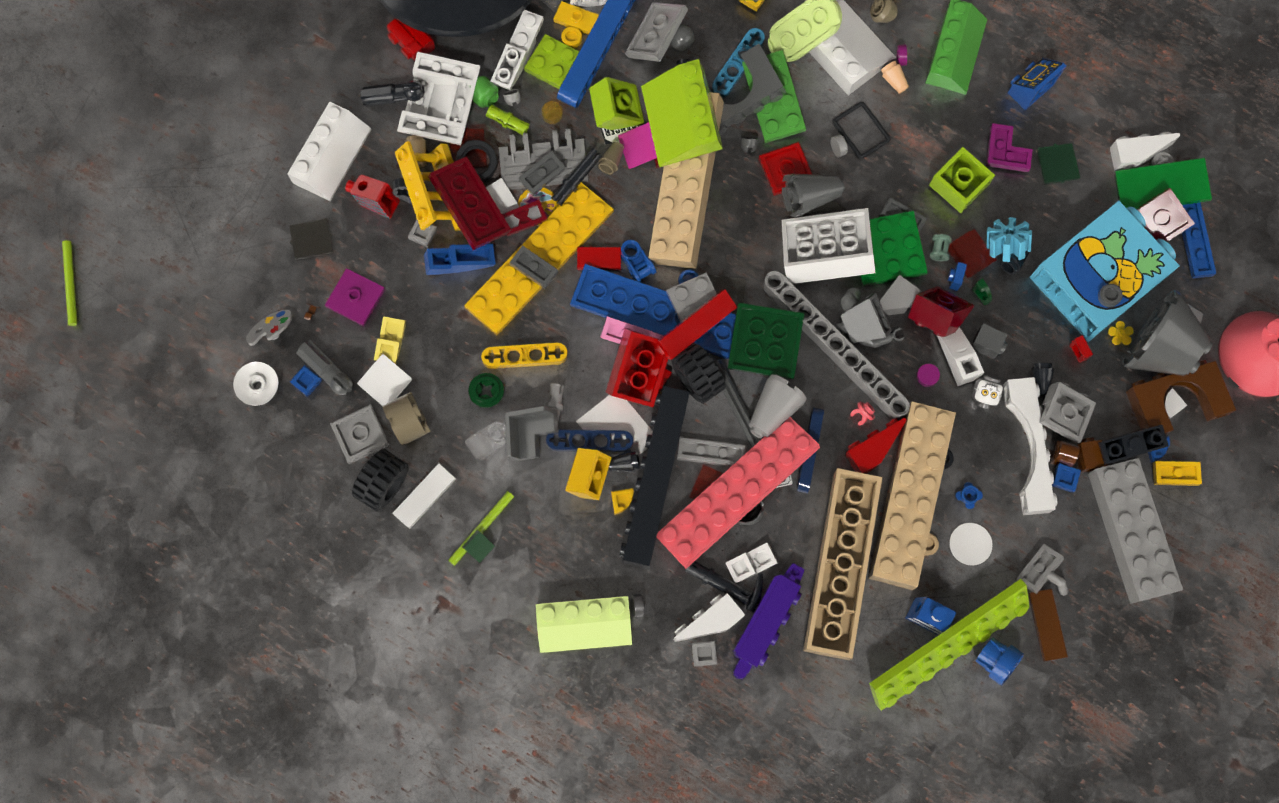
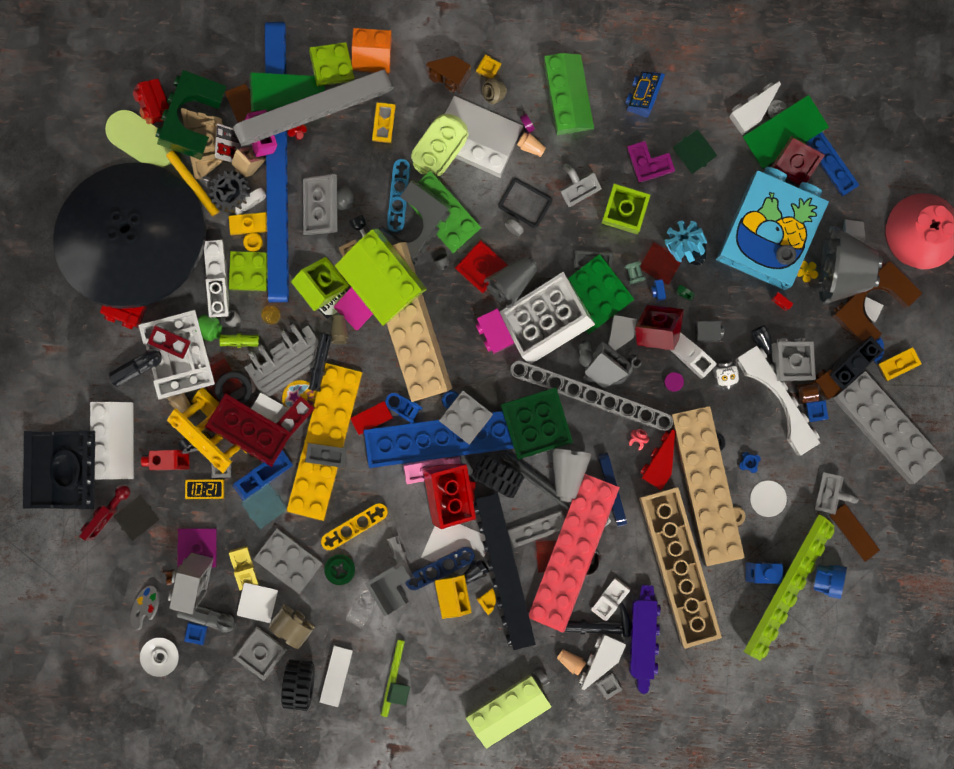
camera: 20 degrees left, 10 degrees up
dark grey plate [519,151,566,196] -> none
red tile [656,289,737,360] -> none
none -> black panel [23,430,95,509]
none -> dark red plate [79,485,131,541]
none -> dark red piece [147,325,191,359]
none -> light grey brick [168,553,214,614]
none -> tile [185,480,225,499]
none -> clear light blue piece [242,484,287,529]
none -> light grey plate [253,528,323,594]
none -> dark pink brick [475,308,514,354]
none -> light nougat cone [557,649,587,675]
none -> light grey plate [559,164,602,207]

